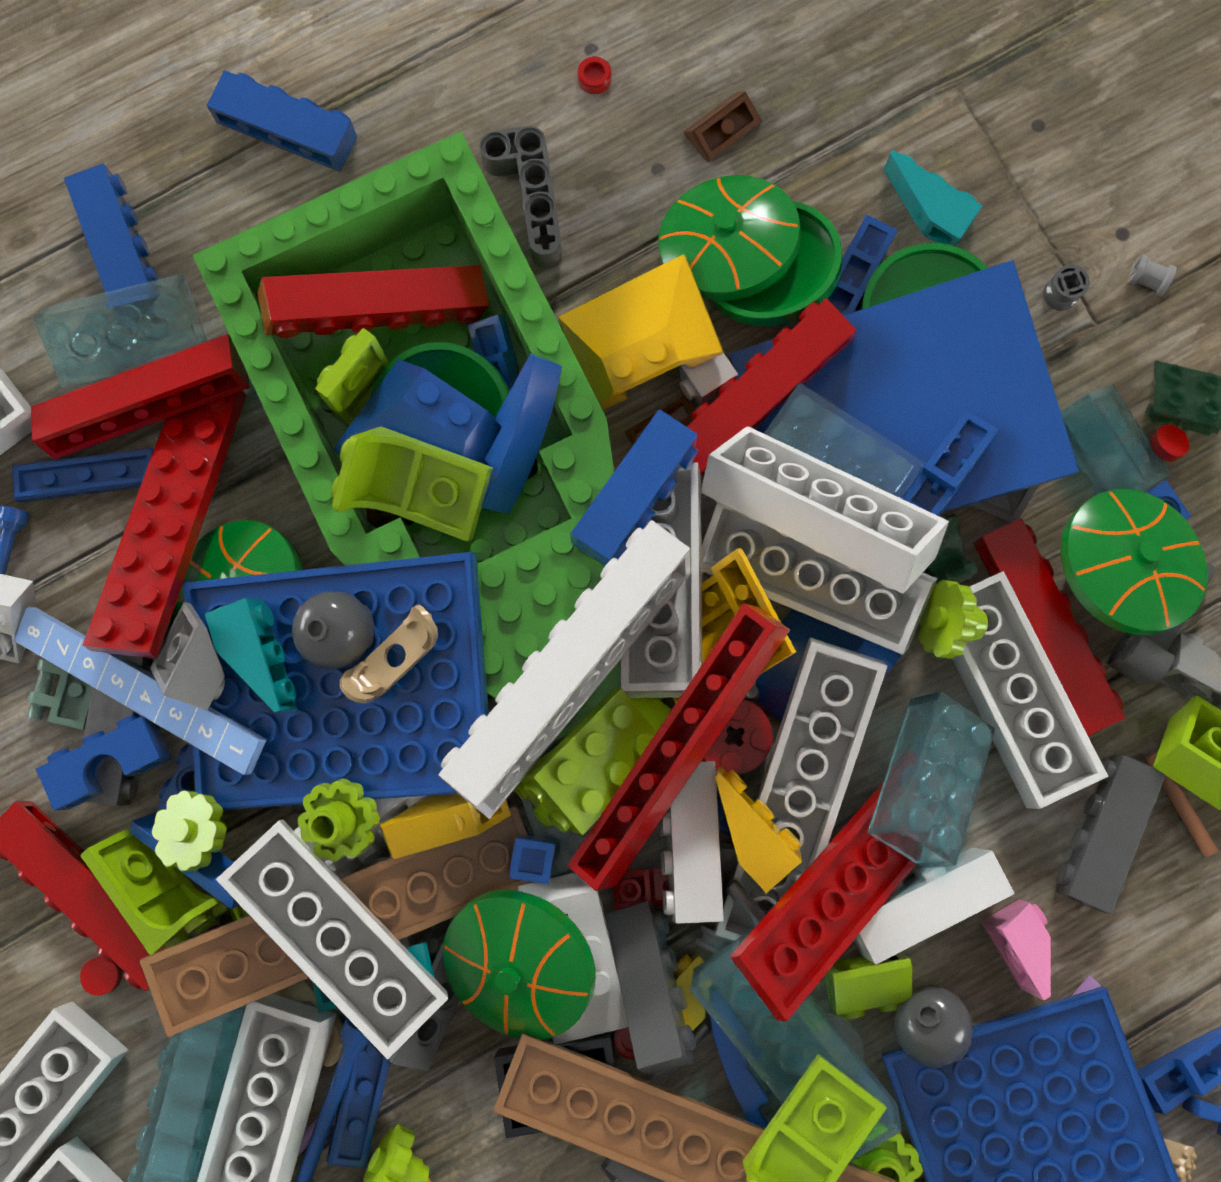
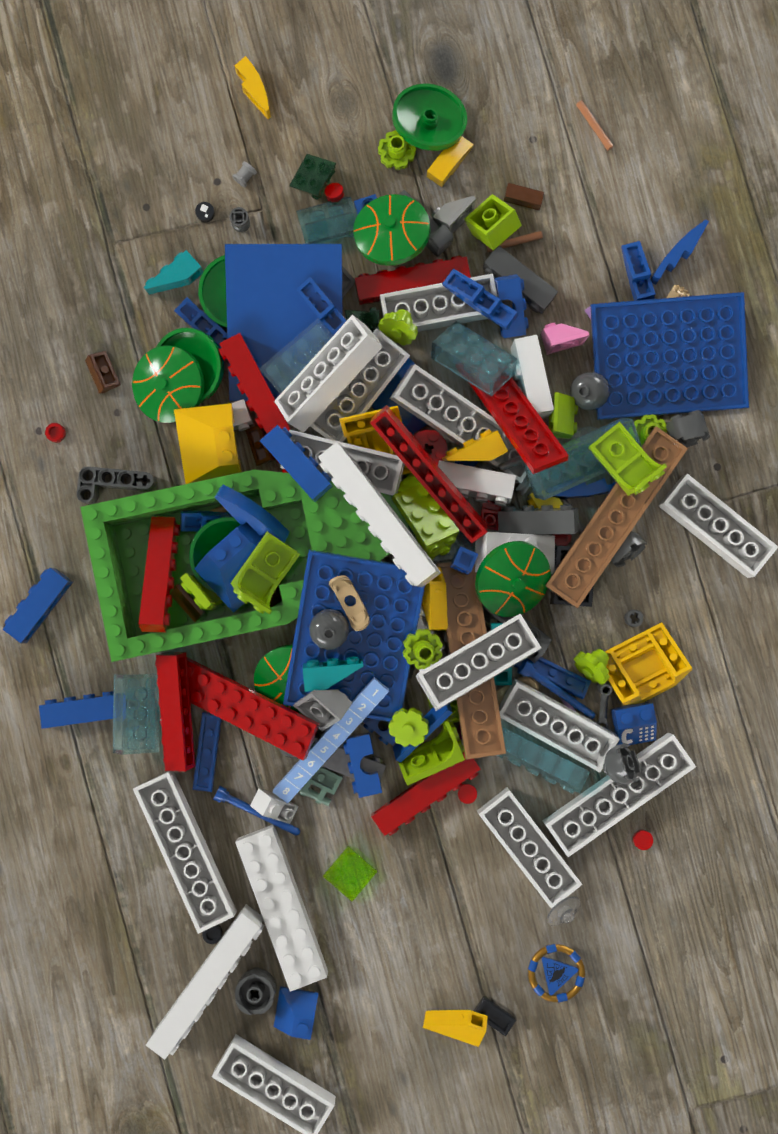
camera: 80 degrees left, 5 degrees up
none -> black tile [195,202,215,222]
none -> blue slope [442,269,518,330]
none -> blue arch [494,274,529,338]

